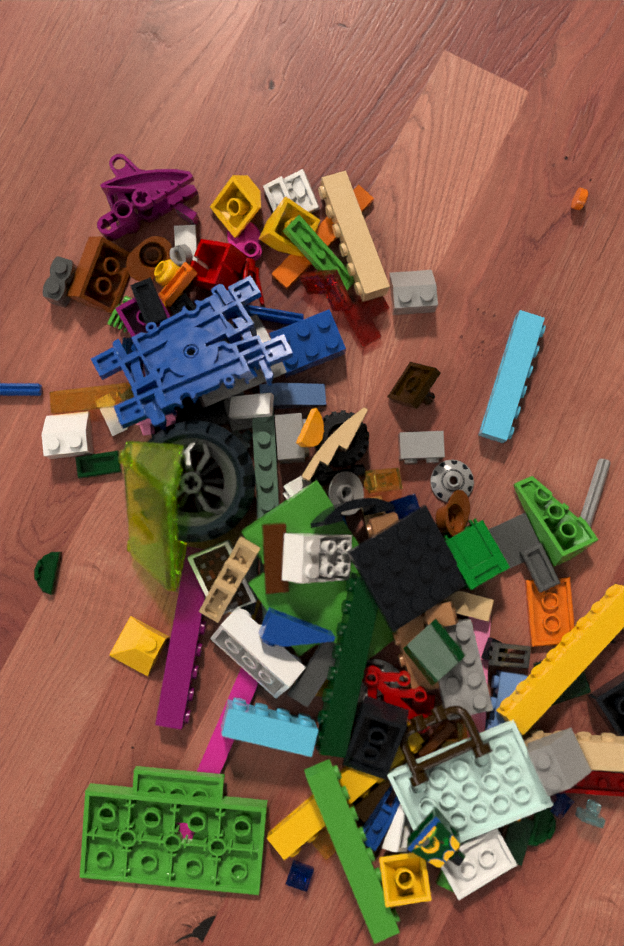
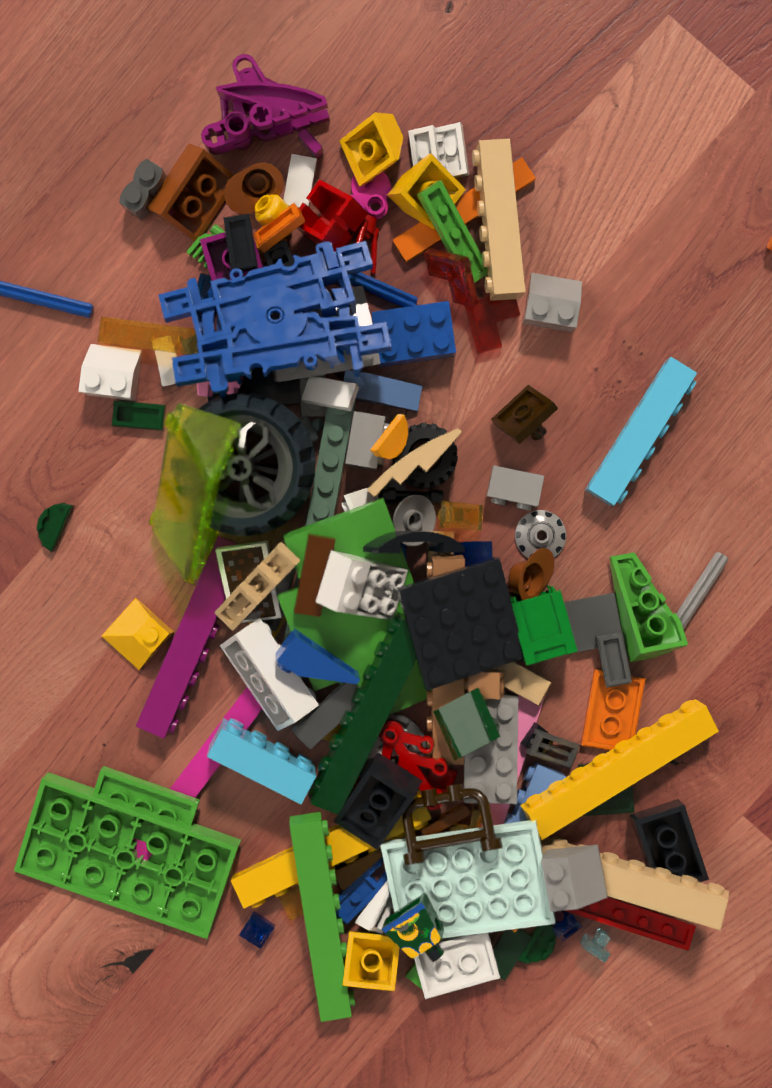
camera: 15 degrees right, 5 degrees up
light grey tile [169,244,193,267] -> none

